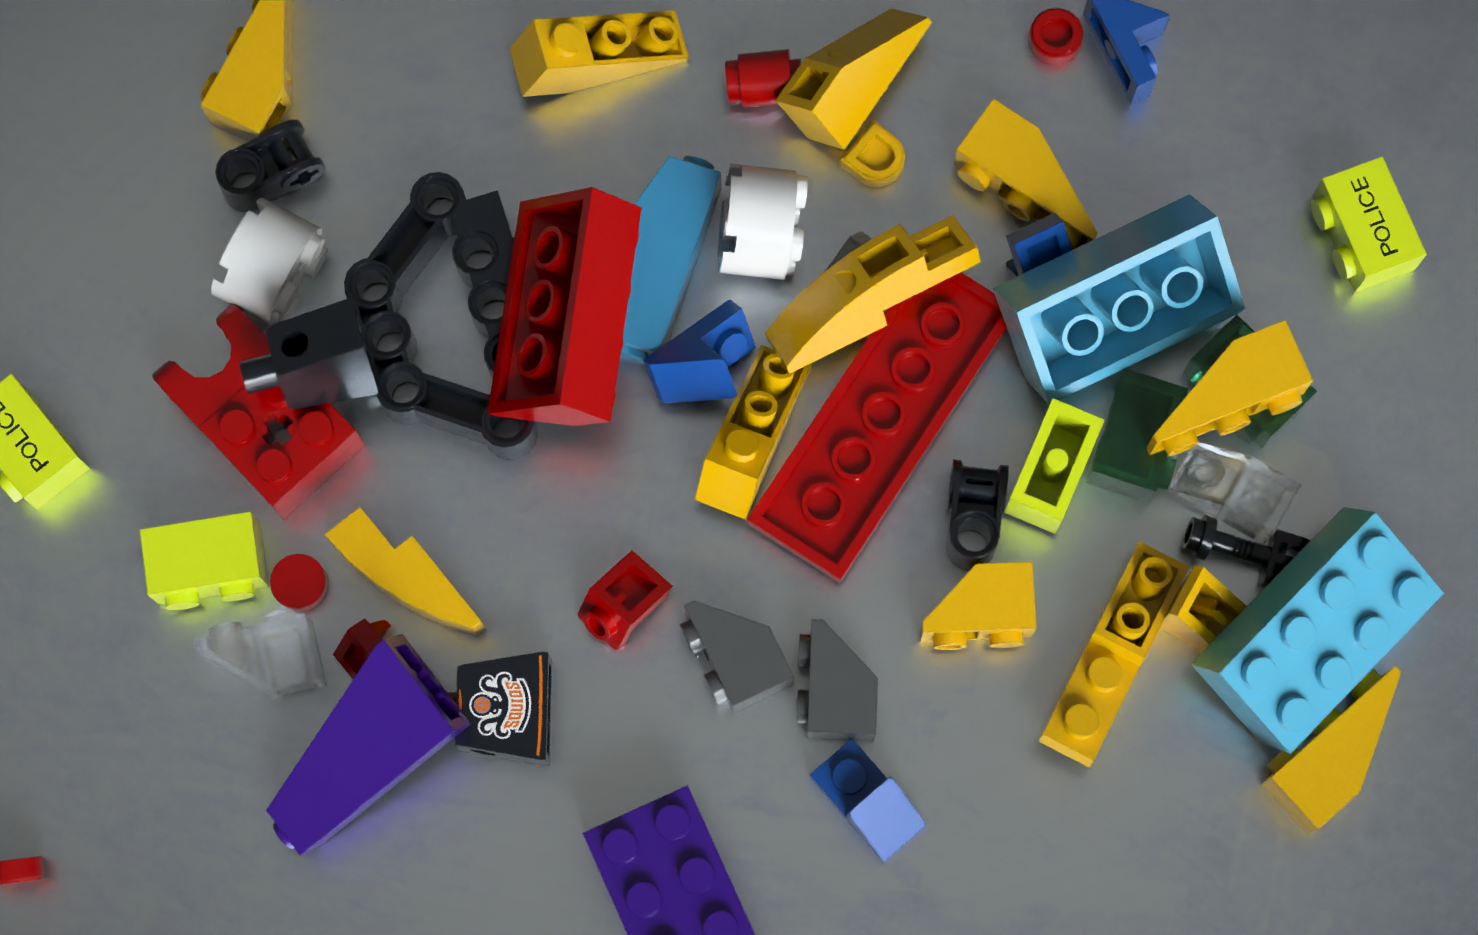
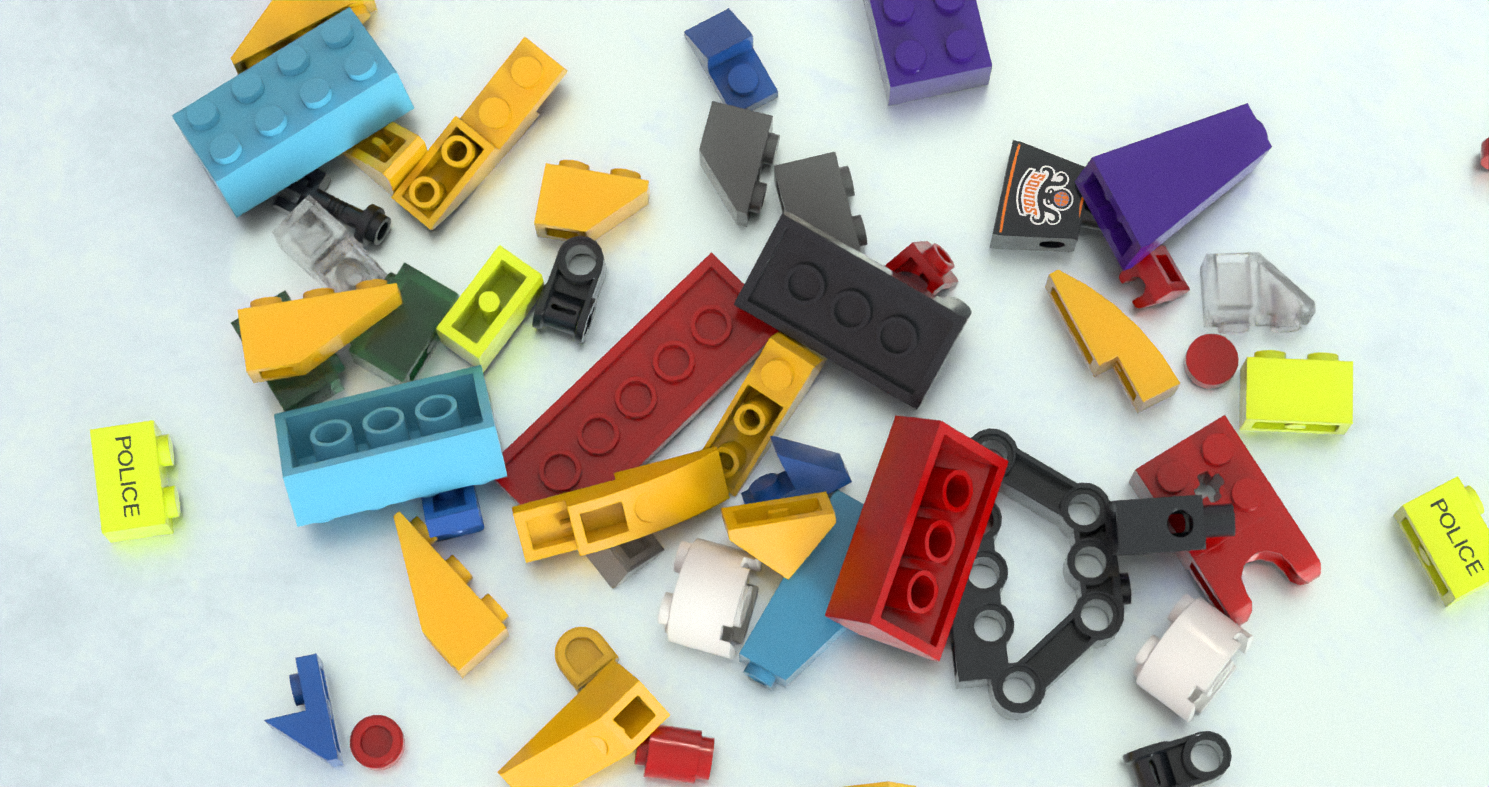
camera: 170 degrees left, 0 degrees up
none -> yellow slope [721,491,836,580]
none -> black hinge [733,210,972,409]

